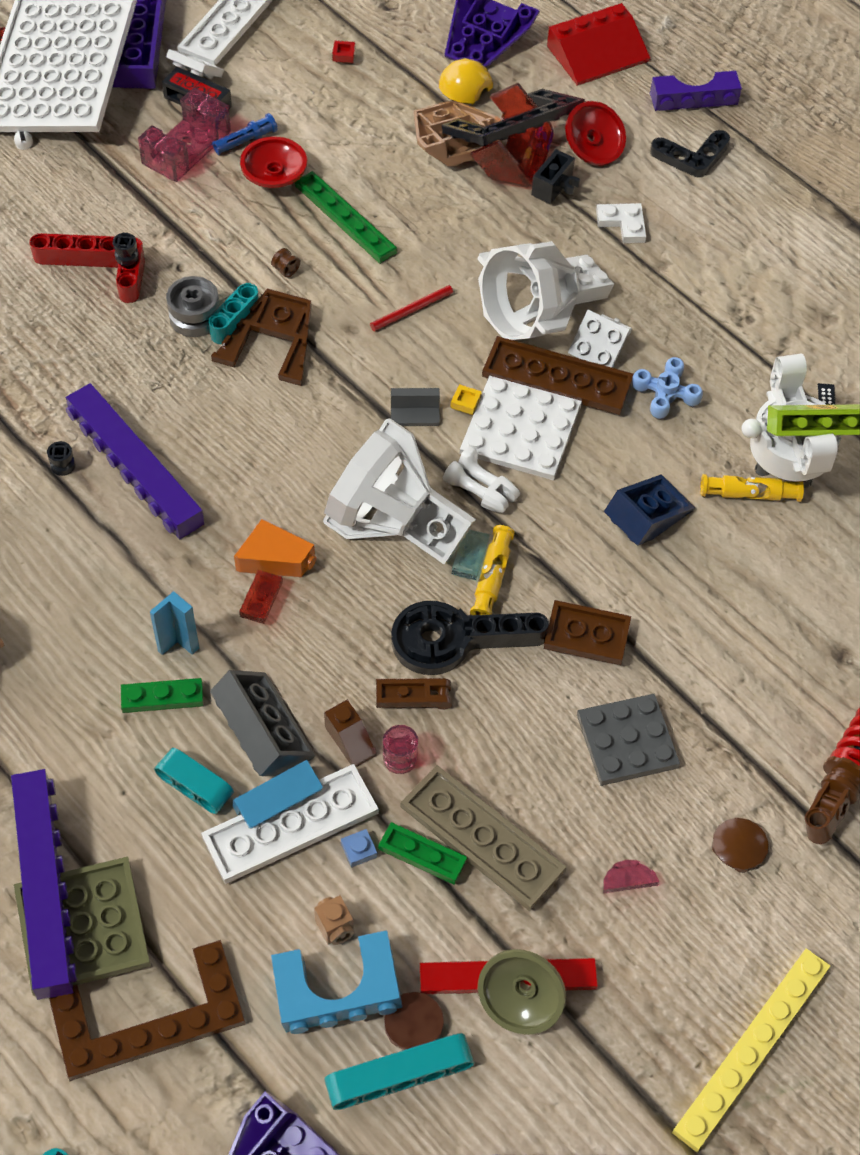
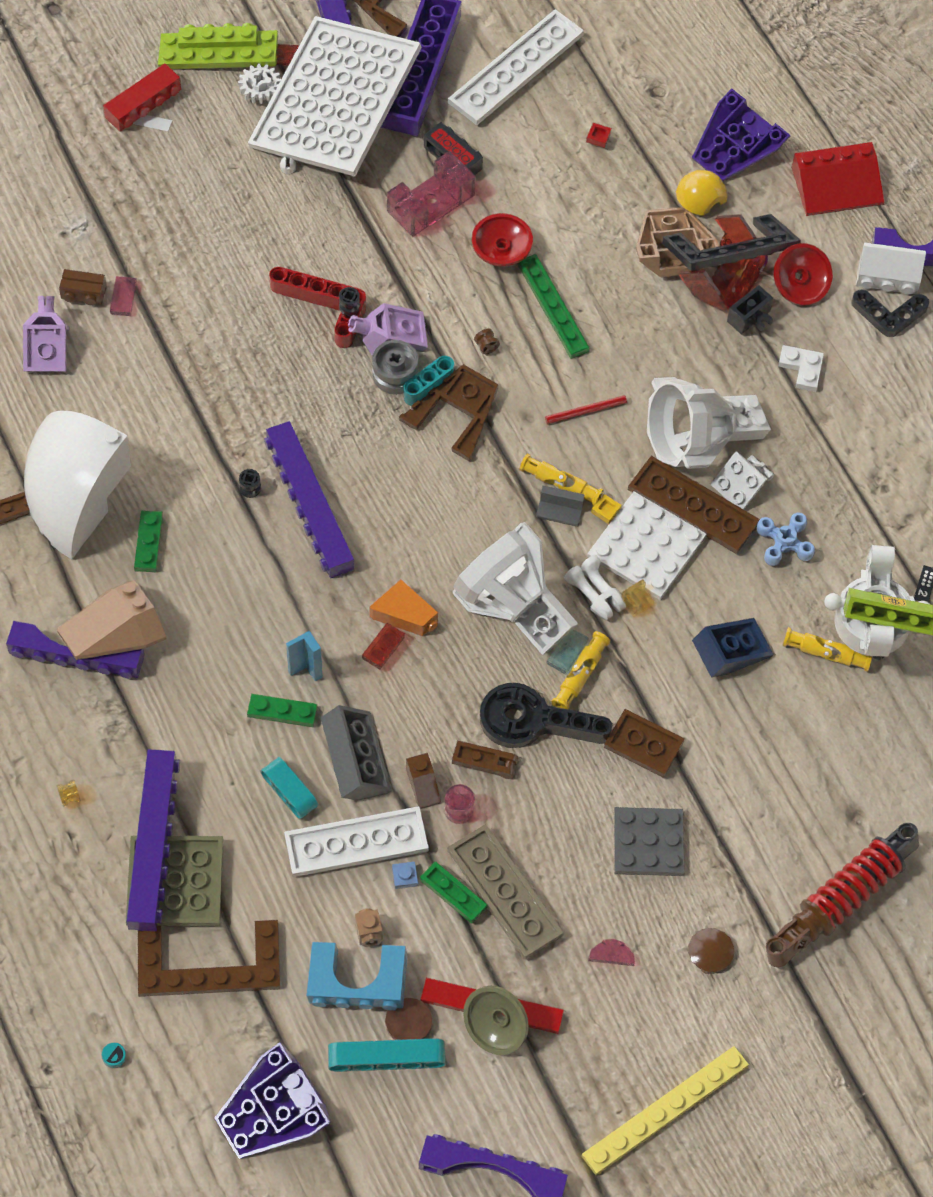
camera: 15 degrees right, 5 degrees up
white plate [166,49,224,79] -> none
blue pin [212,113,278,155] -> none
dark azure panel [233,760,323,829] -> none
none -> lavender plate [348,303,428,356]
none -> yellow piece [519,453,604,506]
none -> clear yellow panel [622,579,654,618]
none -> white slope [856,243,926,294]

